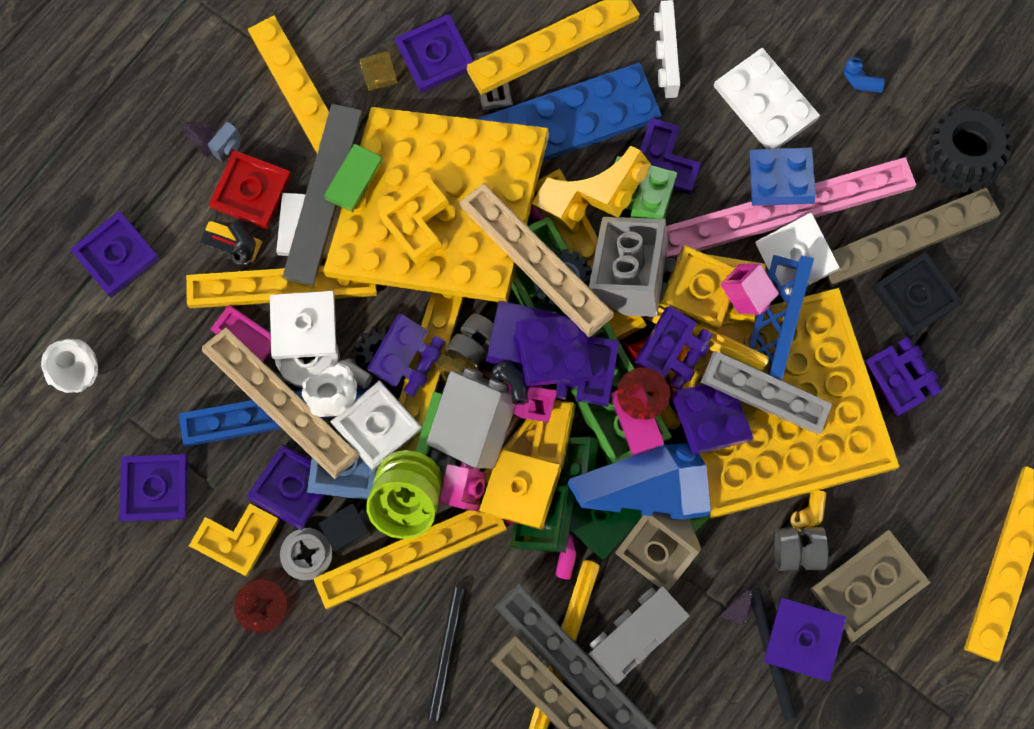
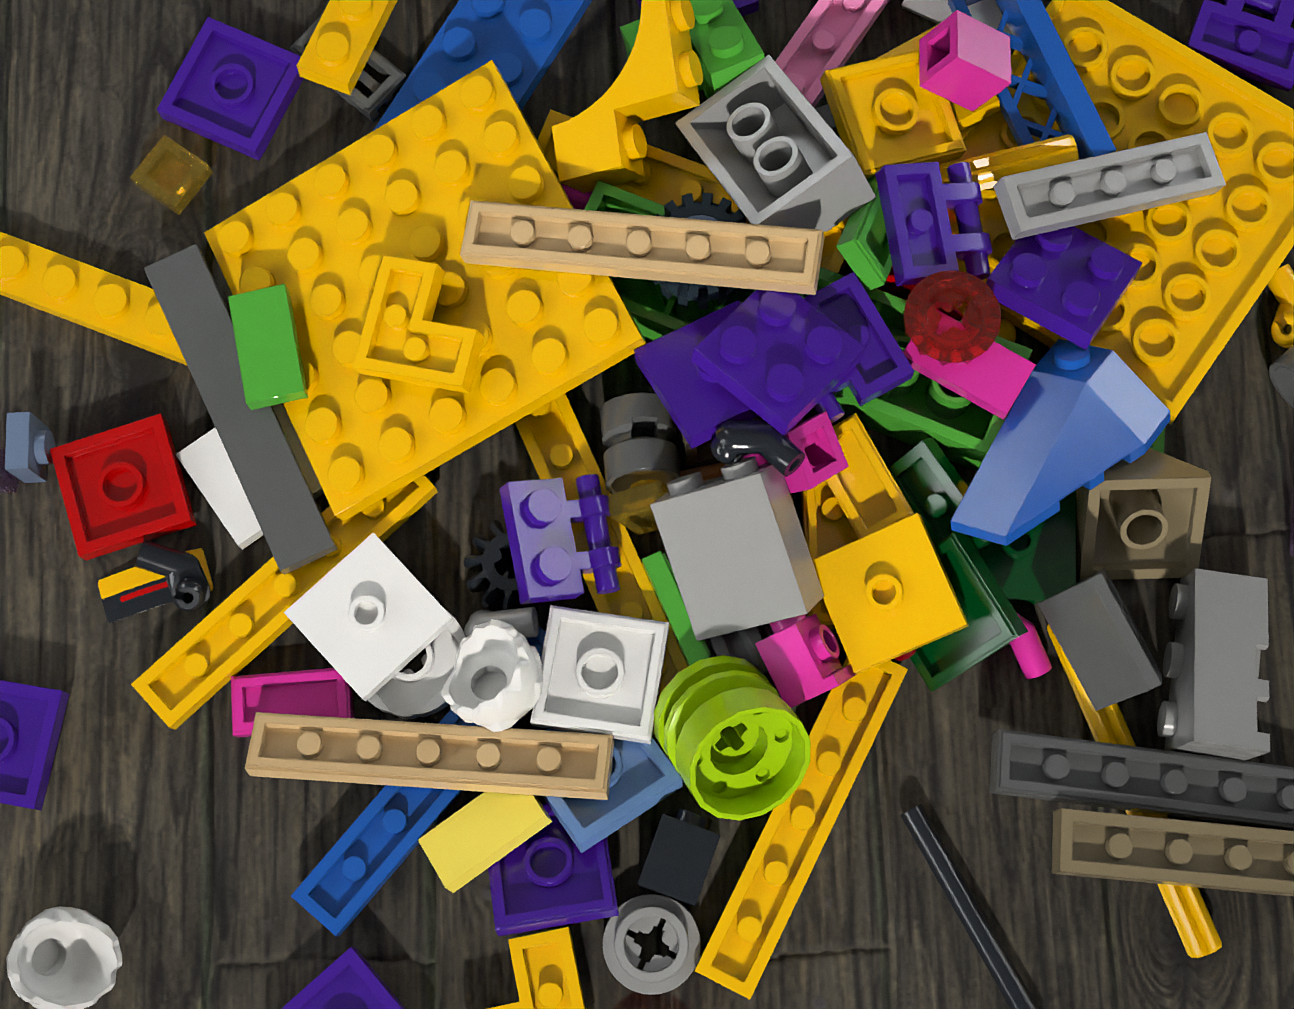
camera: 35 degrees left, 0 degrees up
none -> light yellow tile [418,792,553,893]
none -> bright green tile [836,175,892,291]
none -> dark grey slope [1038,568,1162,711]

